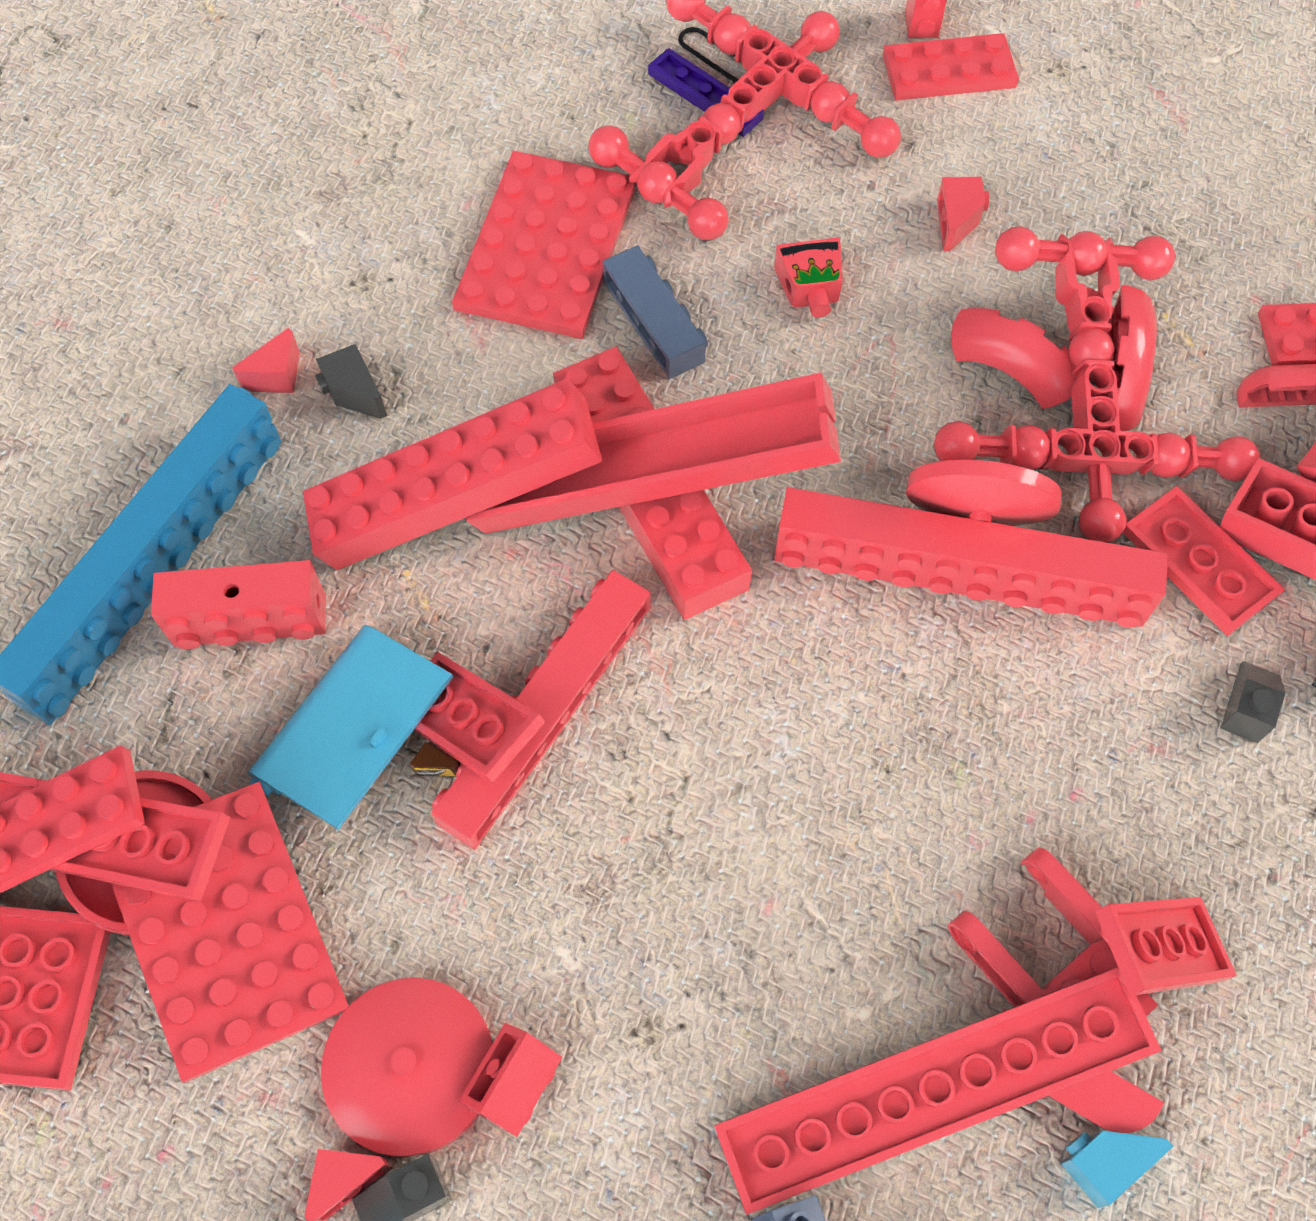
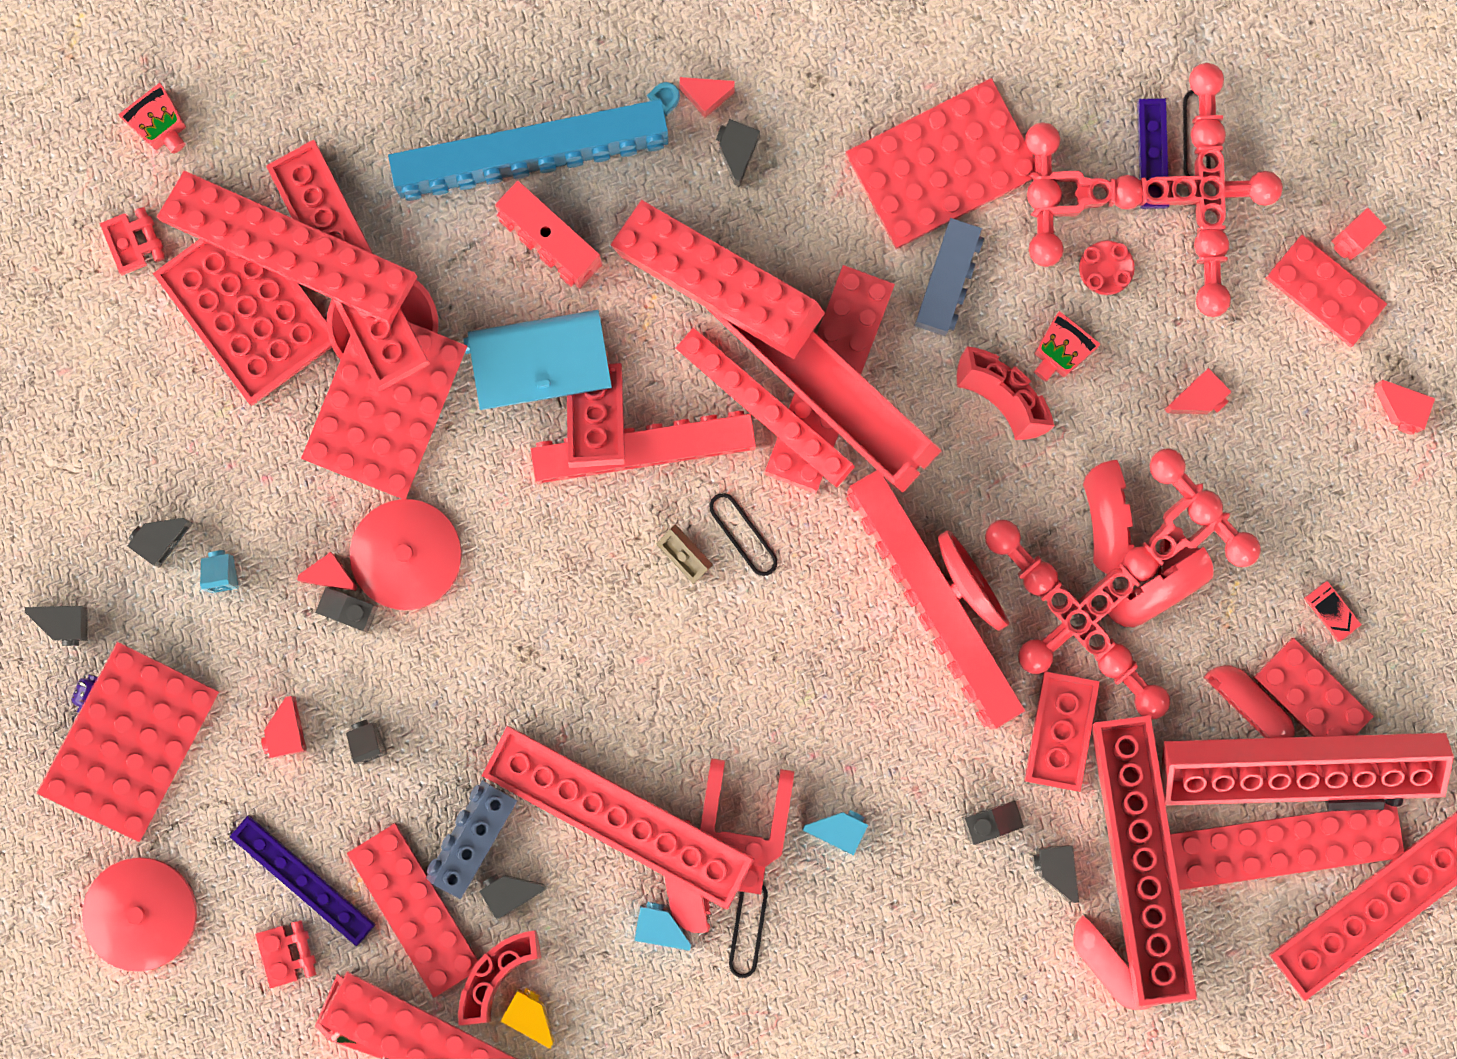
camera: 45 degrees right, 20 degrees up
reddish brown slope [409,742,460,777] -> none
coral brick [459,1023,563,1137] -> none
coral plate [1095,897,1237,996] -> none
none -> plate [656,524,713,584]
none -> coral plate [675,328,855,488]
none -> black piece [709,493,777,576]
none -> black piece [729,884,768,978]
none -> medium azure slope [802,810,868,856]
none -> coral brick [957,346,1055,440]
none -> coral dish [1079,241,1135,295]
none -> coral tile [1304,581,1362,642]
none -> coral slope [1374,380,1435,435]

